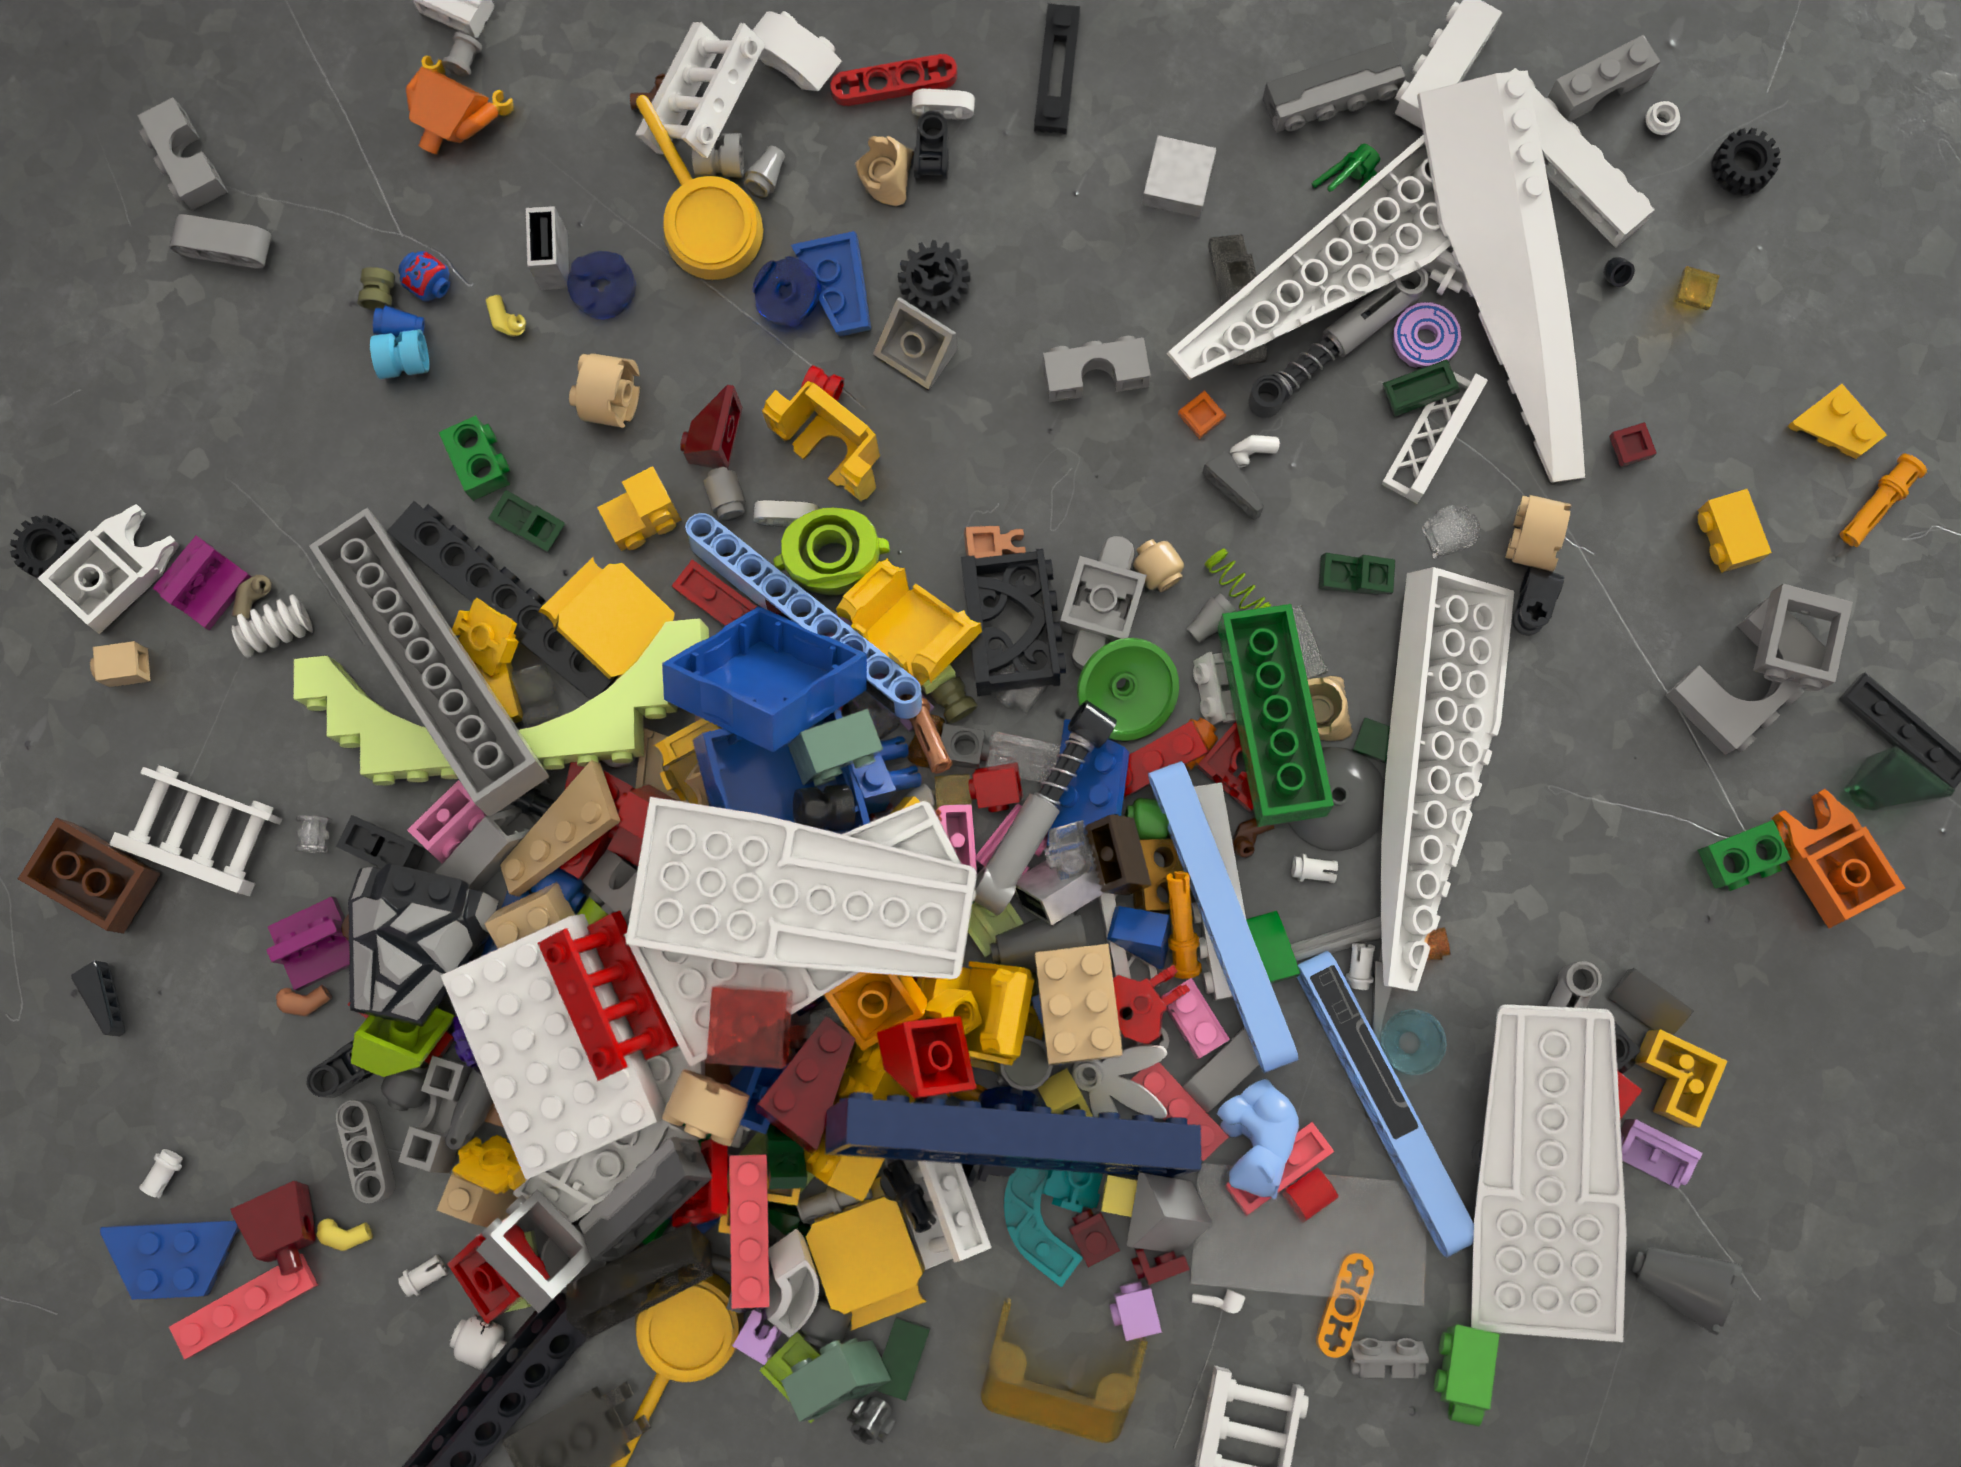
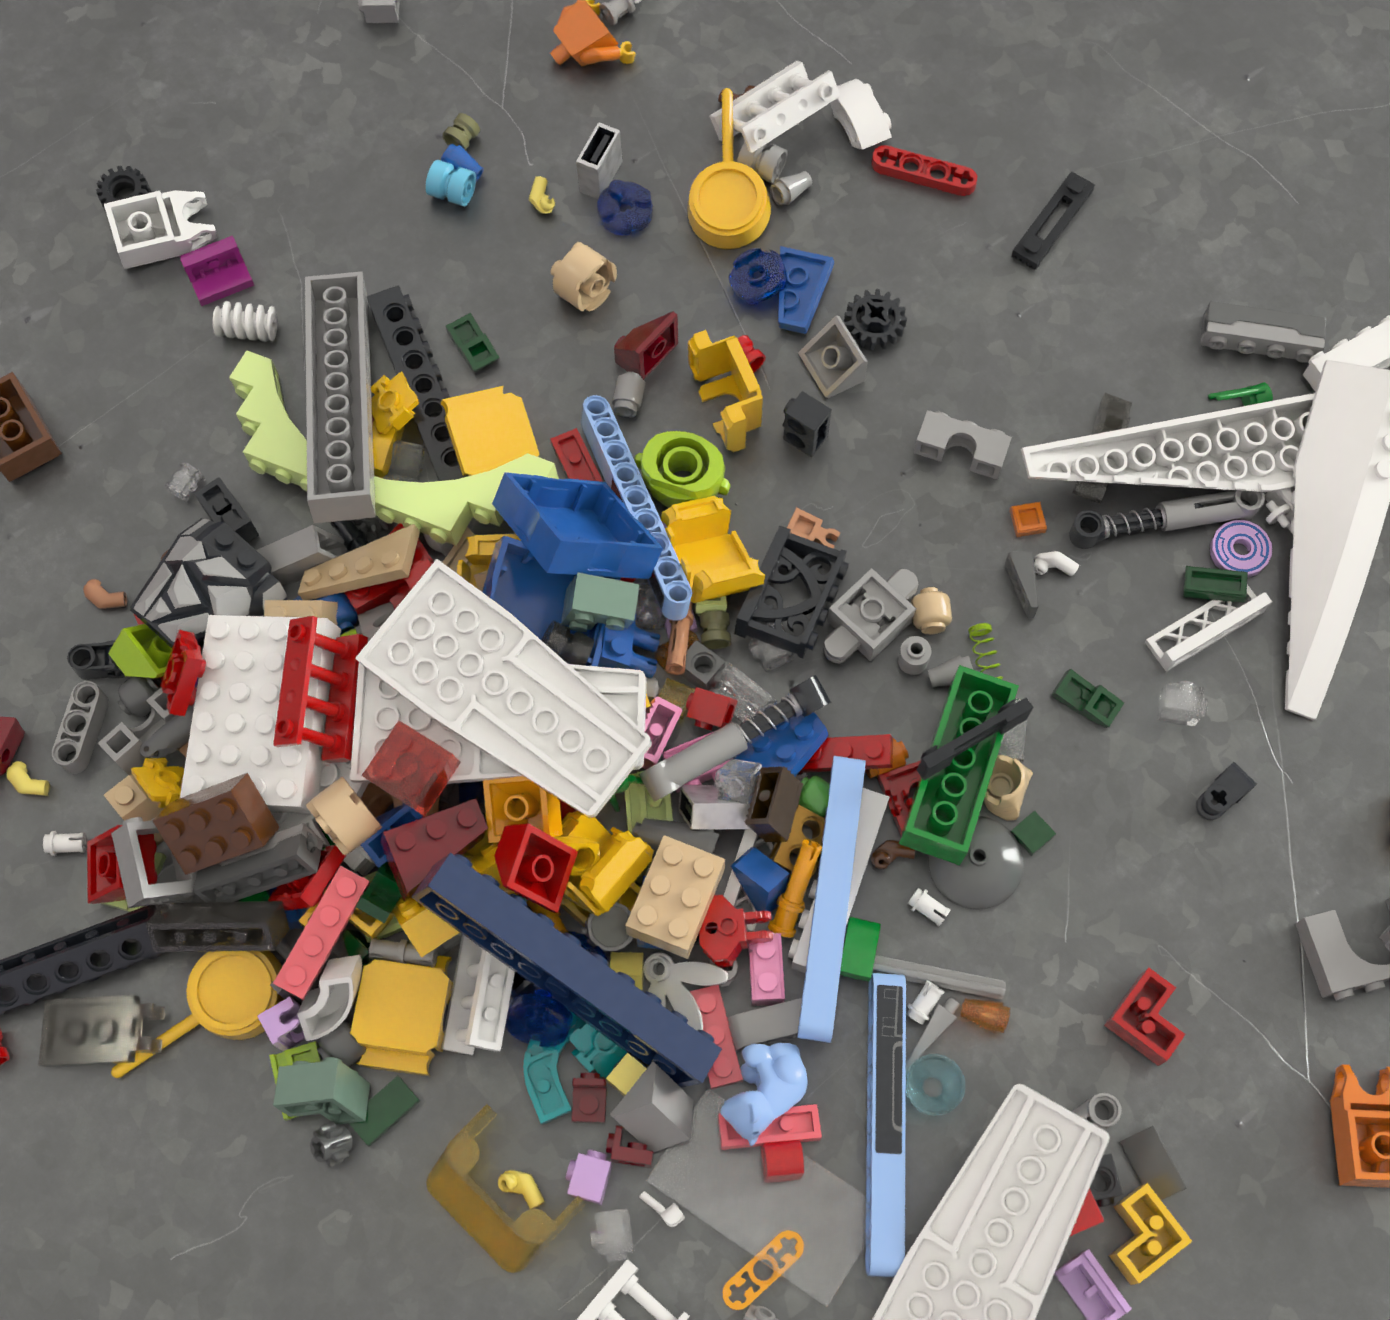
camera: 25 degrees right, 10 degrees down
tan brick [90,641,150,687] -> none
white fence [109,765,282,896] -> none
light grey beam [169,214,272,268] -> none
dark tan arm [232,575,271,620] -> none
magenta bracket [266,896,350,991] -> none
blue head [398,251,450,301] -> none
bright pink brick [407,780,487,864] -> none
green brick [439,415,511,501] -> none
white head [450,1315,508,1370] -> none
yellow brick [597,466,682,551] -> none
white beam [753,500,819,526] -> none
tan hair [855,136,914,207] -> none
black pin [883,1160,936,1233] -> none
white beam [911,89,975,120] -> none
black piece [914,111,949,179] -> none
bright green dish [1077,638,1179,741] -> none
flat silver piece [1142,135,1216,218] -> none
white hinge [1193,652,1236,725] -> none
white wedge [1381,567,1514,991] -> none
tan brick [1505,495,1571,572] -> none
dark red plate [1609,422,1657,467] -> none
green brick [1697,820,1791,891] -> none
none -> reddish brown brick [152,773,280,875]
none -> red brick [161,630,206,717]
none -> light yellow arm [498,1170,545,1210]
none -> clear blue plate [505,989,573,1047]
none -> clear brick [590,1208,634,1262]
none -> black brick [782,391,832,458]
none -> light grey brick [898,636,931,675]
none -> black container [917,698,1034,780]
none -> red brick [1104,967,1186,1066]

